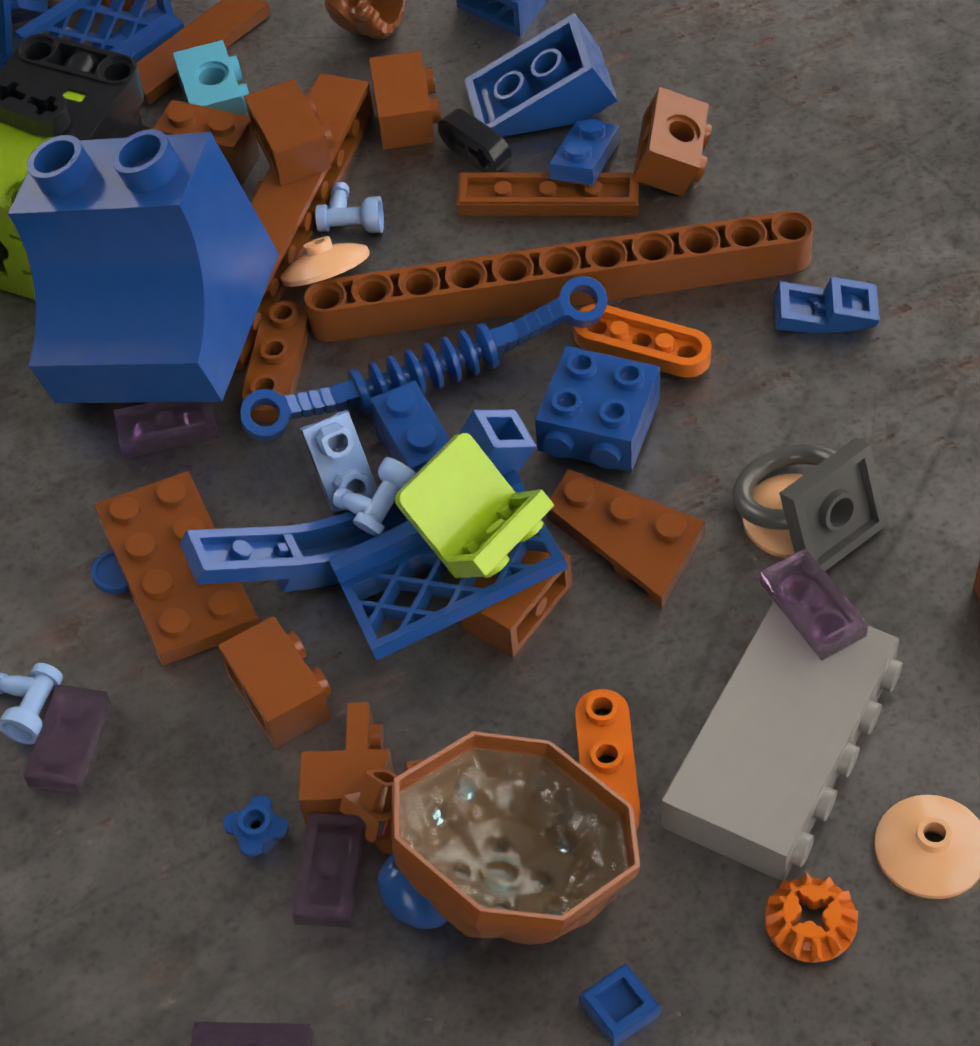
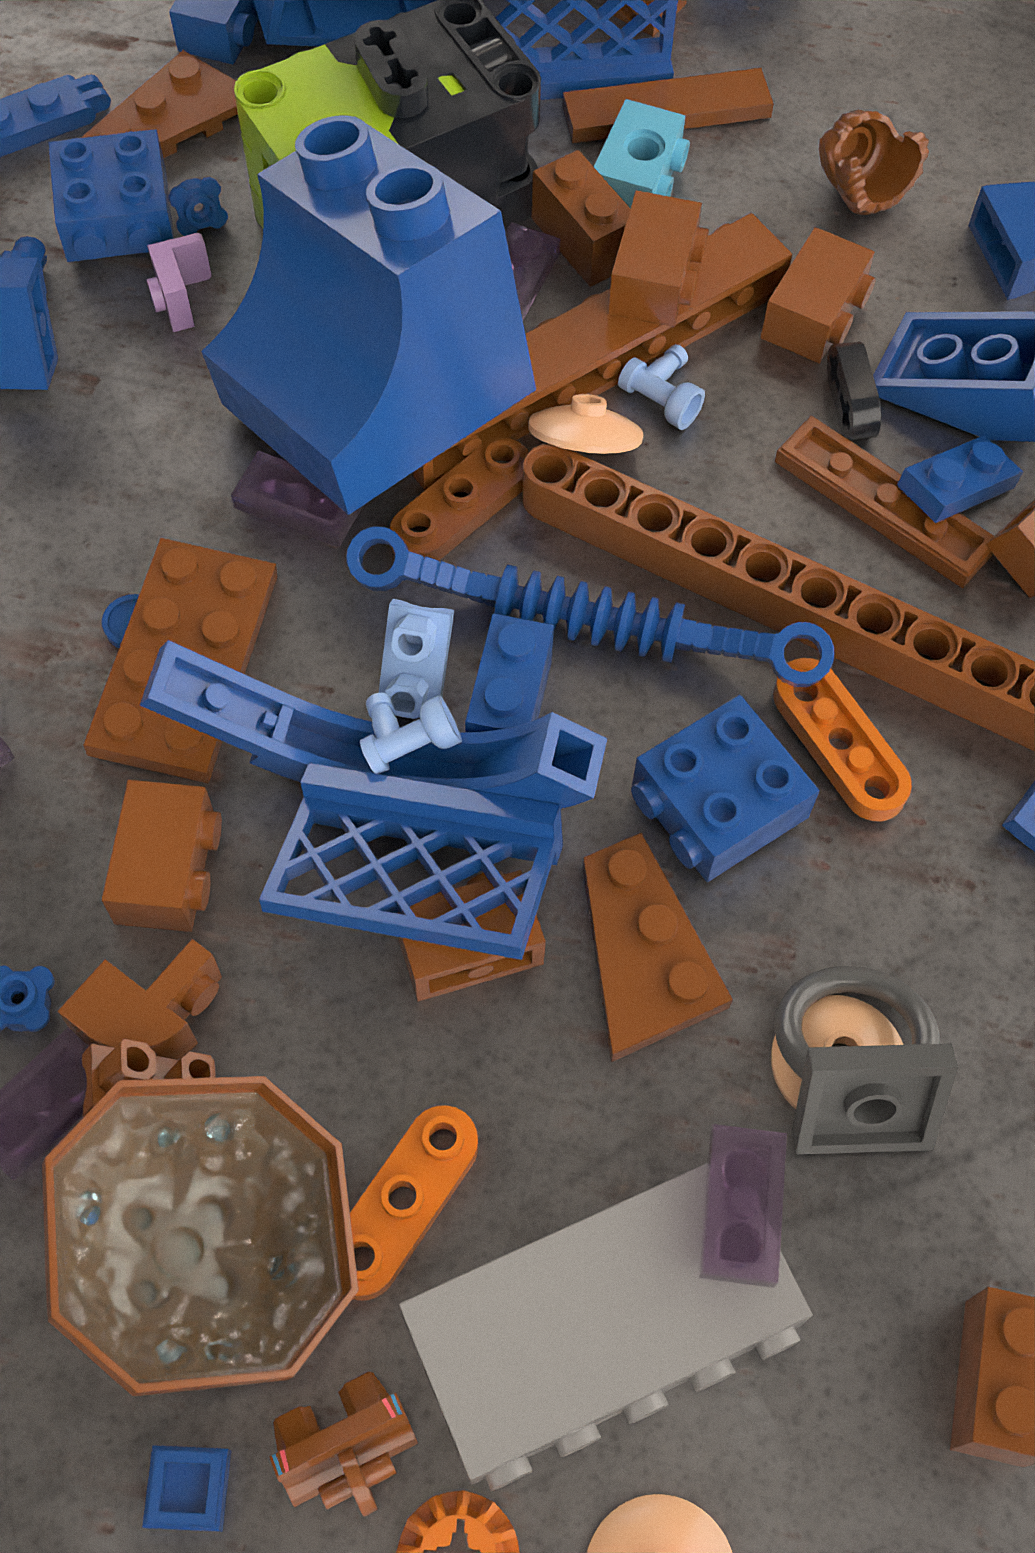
camera: 30 degrees right, 10 degrees up
lime bracket [395,433,554,578] -> none
none -> dark orange hips [269,1372,418,1517]

